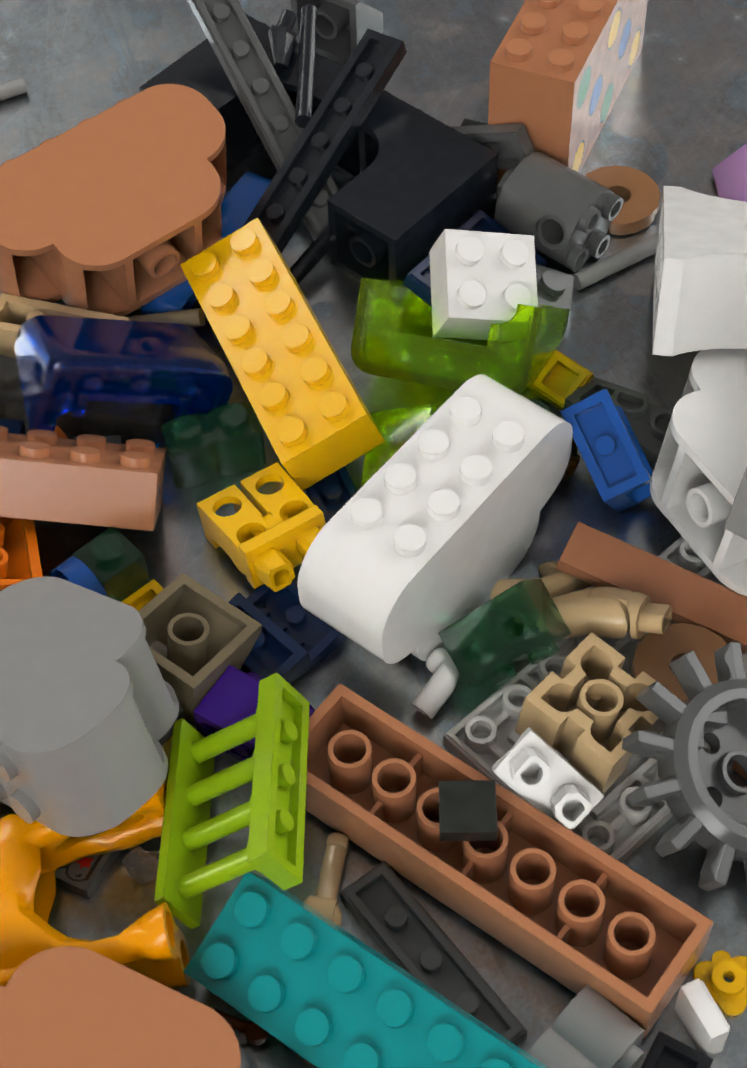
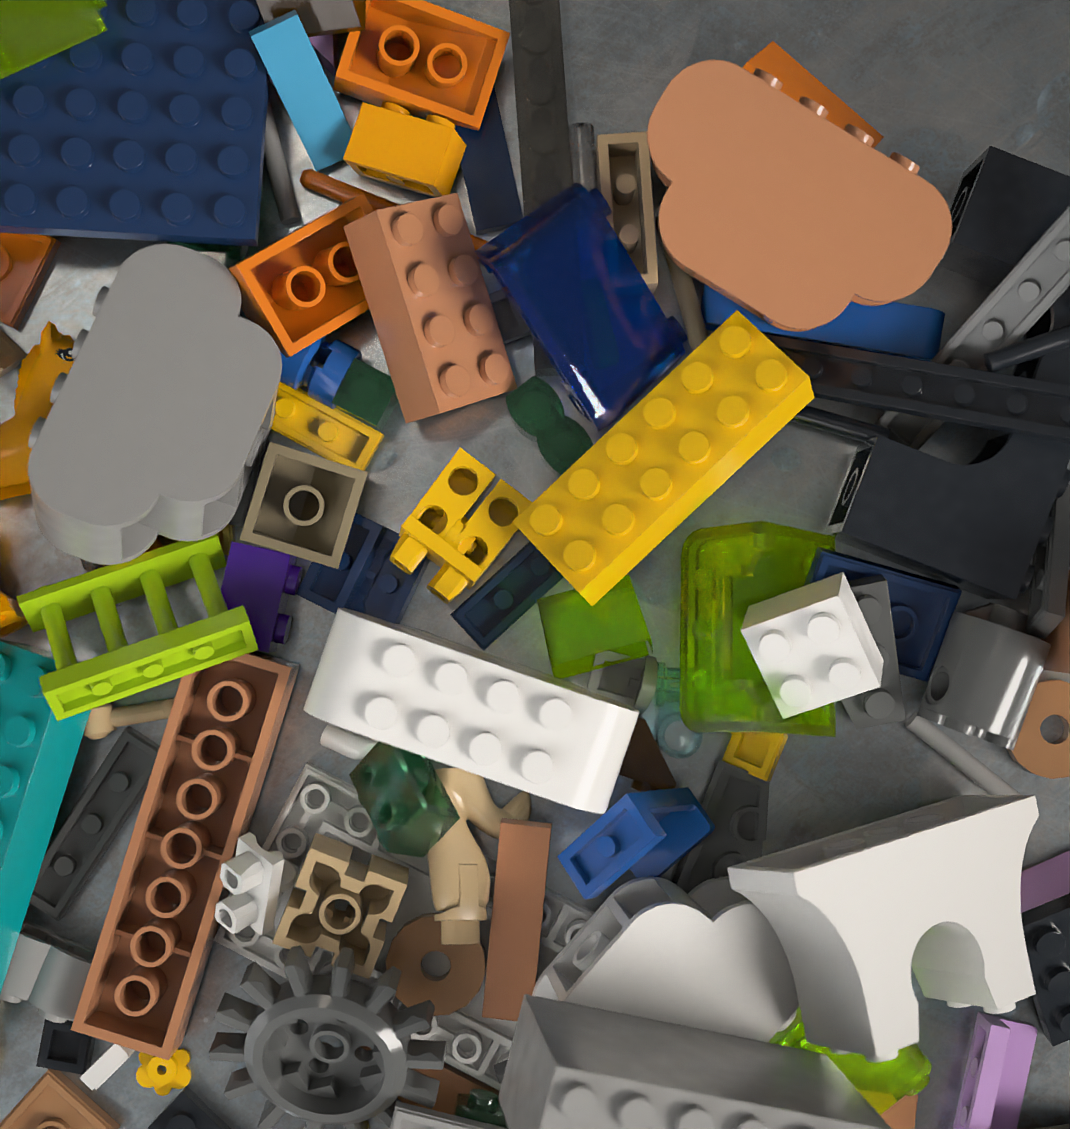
camera: 65 degrees right, 35 degrees up
pearl dark grey tile [438,780,498,841] -> none

